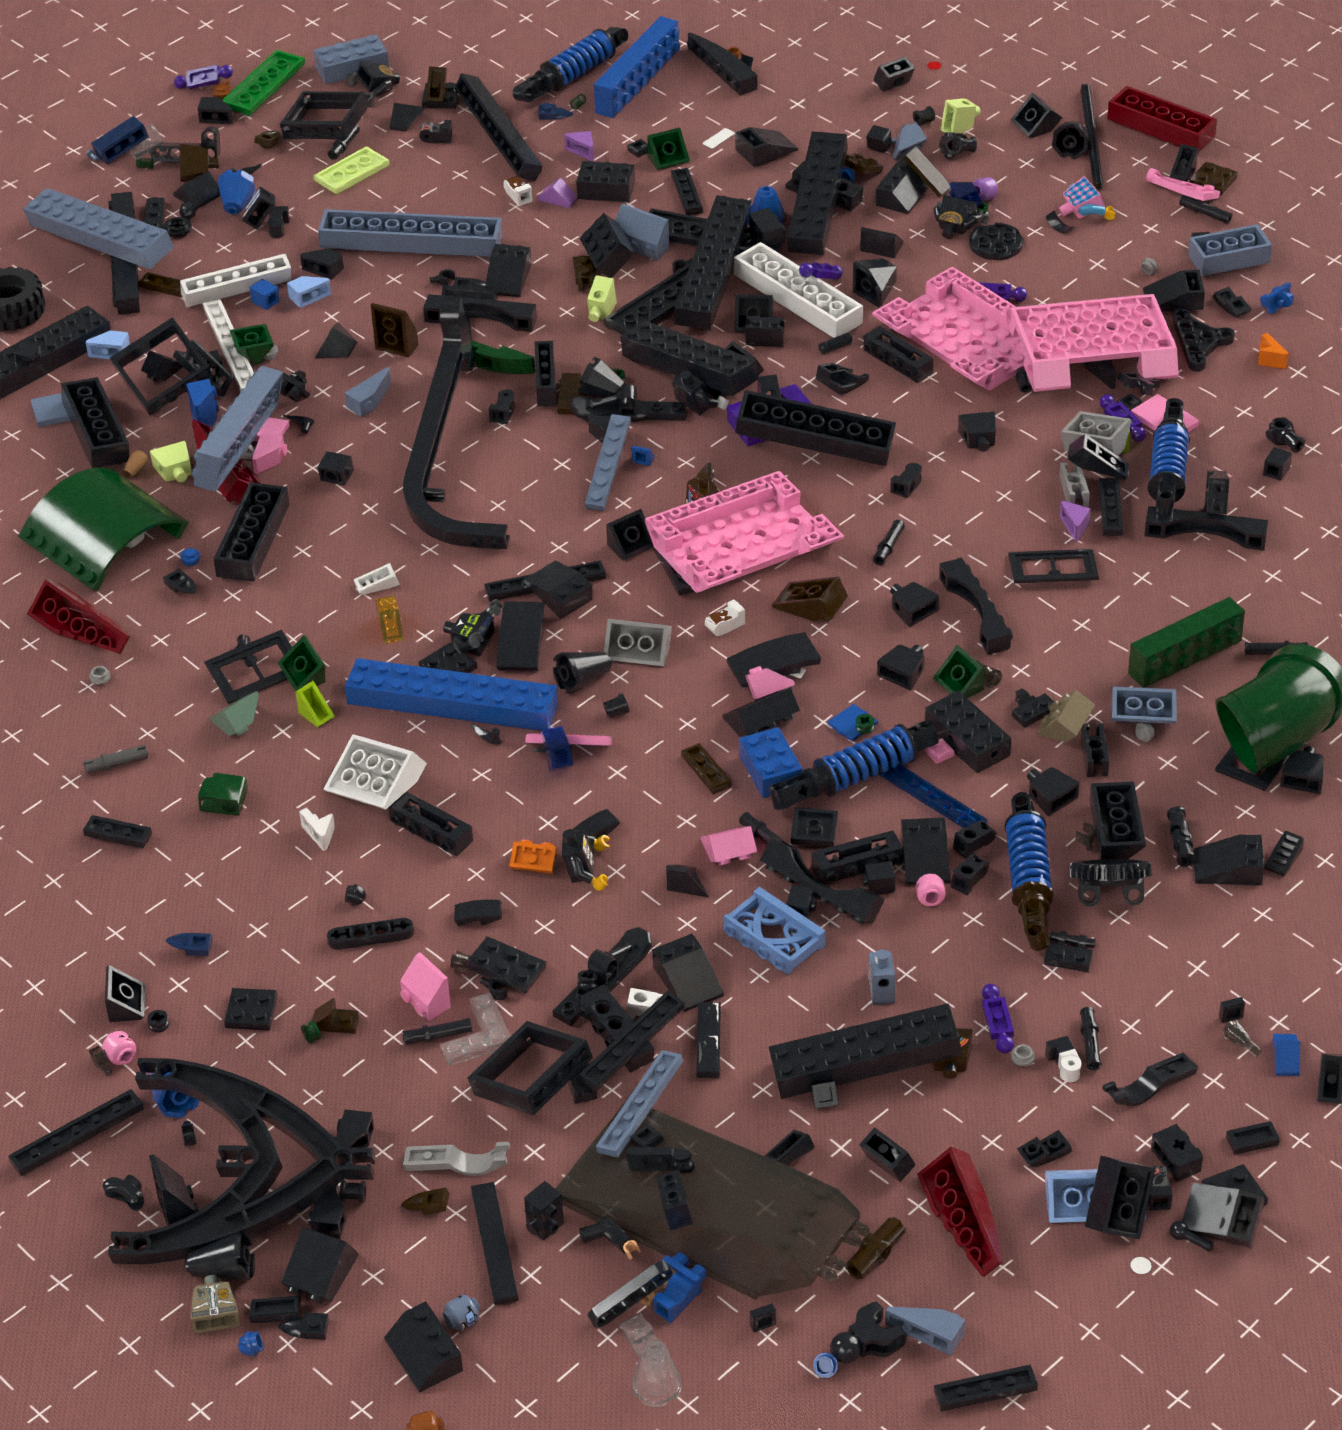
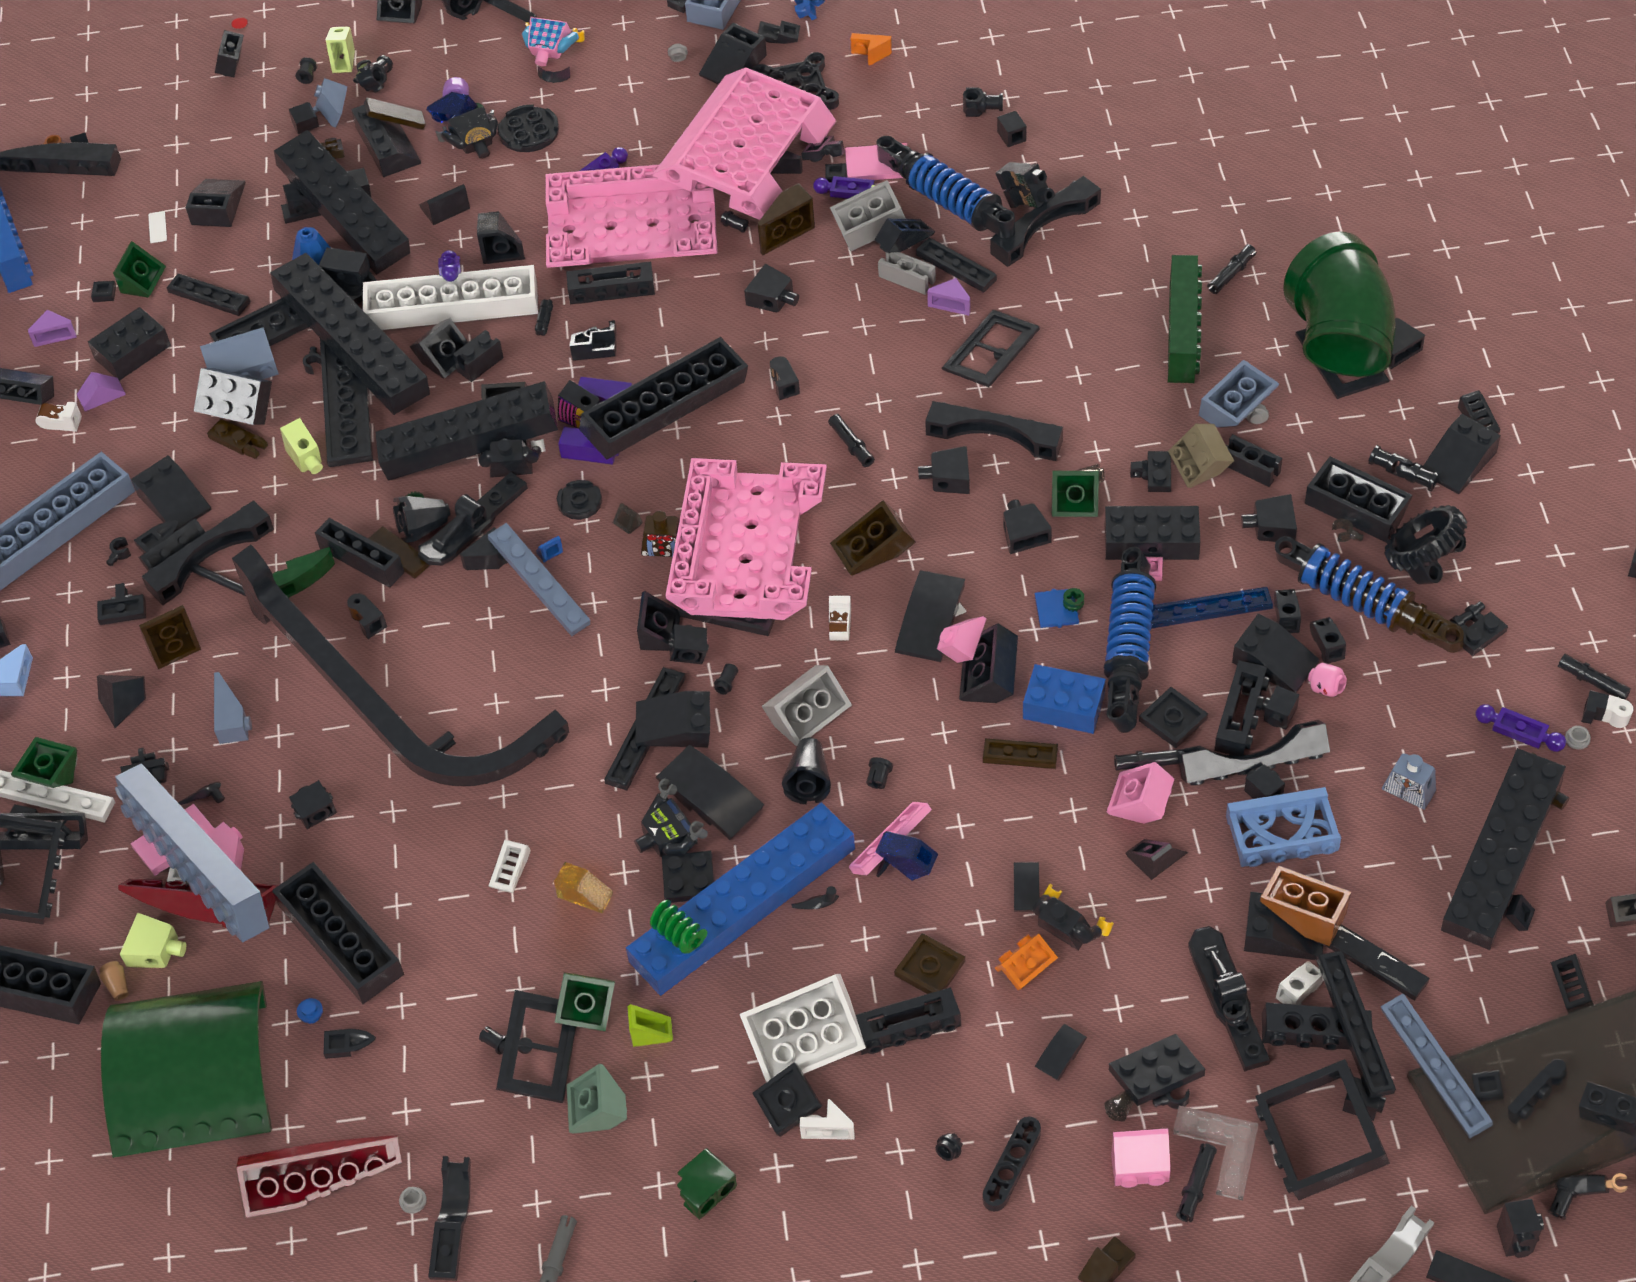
camera: 50 degrees left, 10 degrees up
blue slope [186,379,219,427] -> none
none -> black hinge [97,583,146,625]
none -> black piece [428,1156,471,1281]
none -> black tile [556,480,602,520]
none -> green piece [650,900,708,954]
none -> black head [668,624,709,664]
none -> black pin [714,663,739,695]
none -> black tile [753,1062,822,1137]
none -> dark brown slope [757,183,815,255]
none -> dark brown plate [894,933,966,994]
none -> dark orange slope [1260,866,1351,946]

